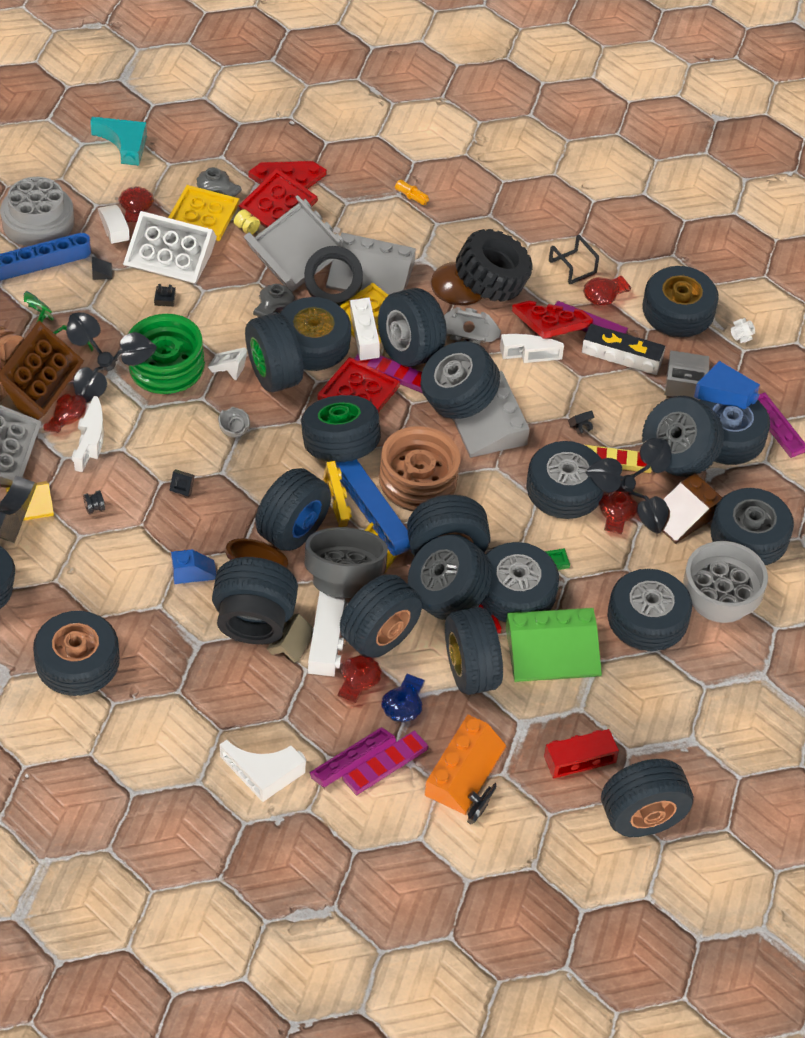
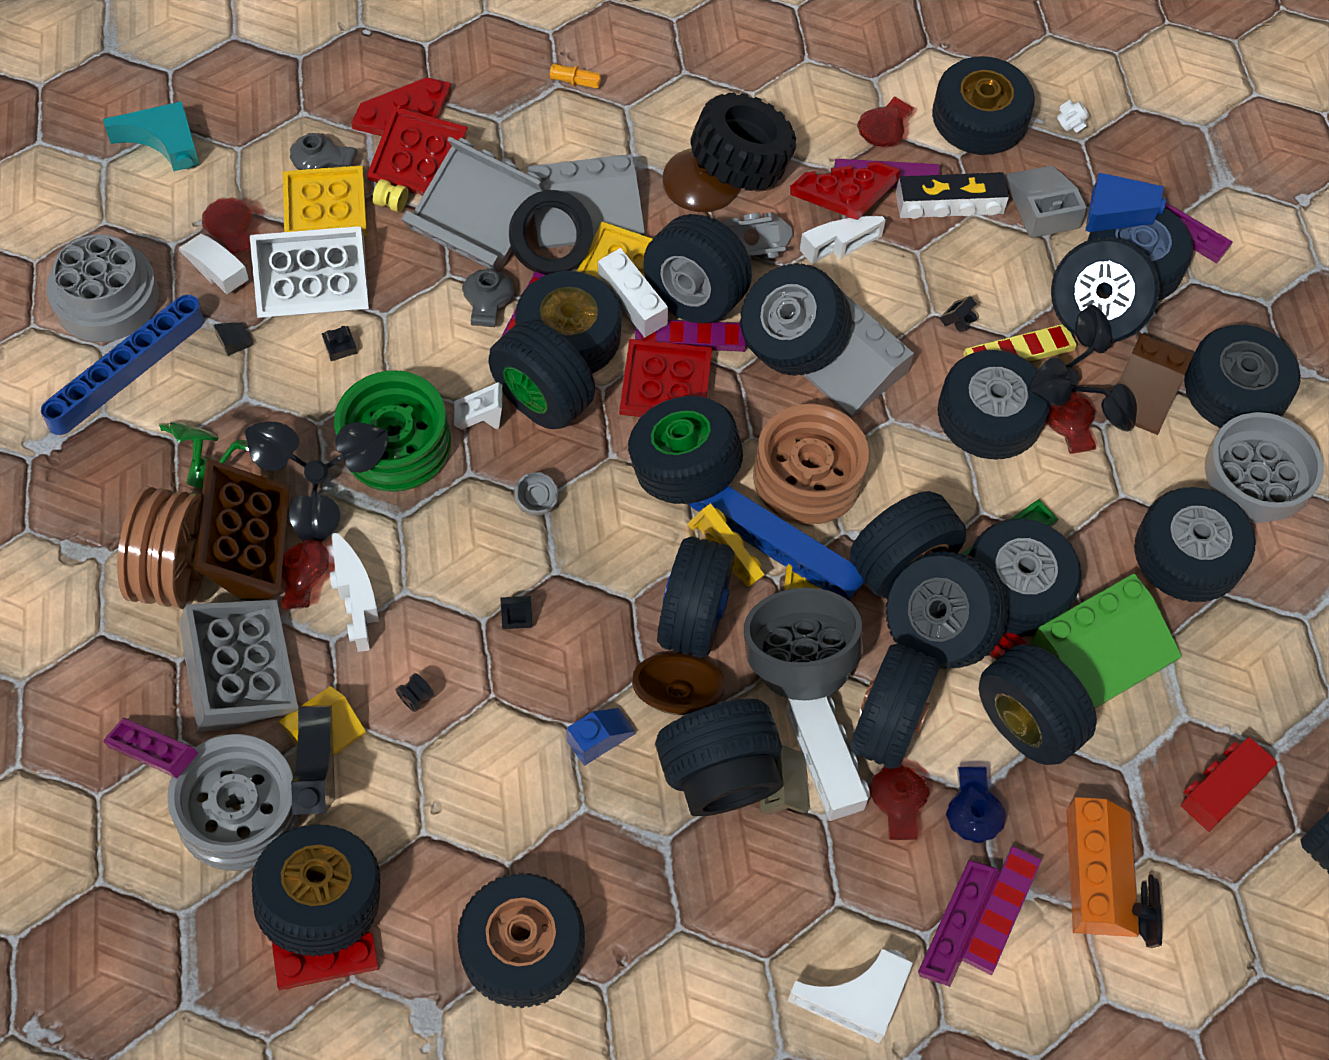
camera: 25 degrees left, 10 degrees up
black piece [549,235,599,284] -> none

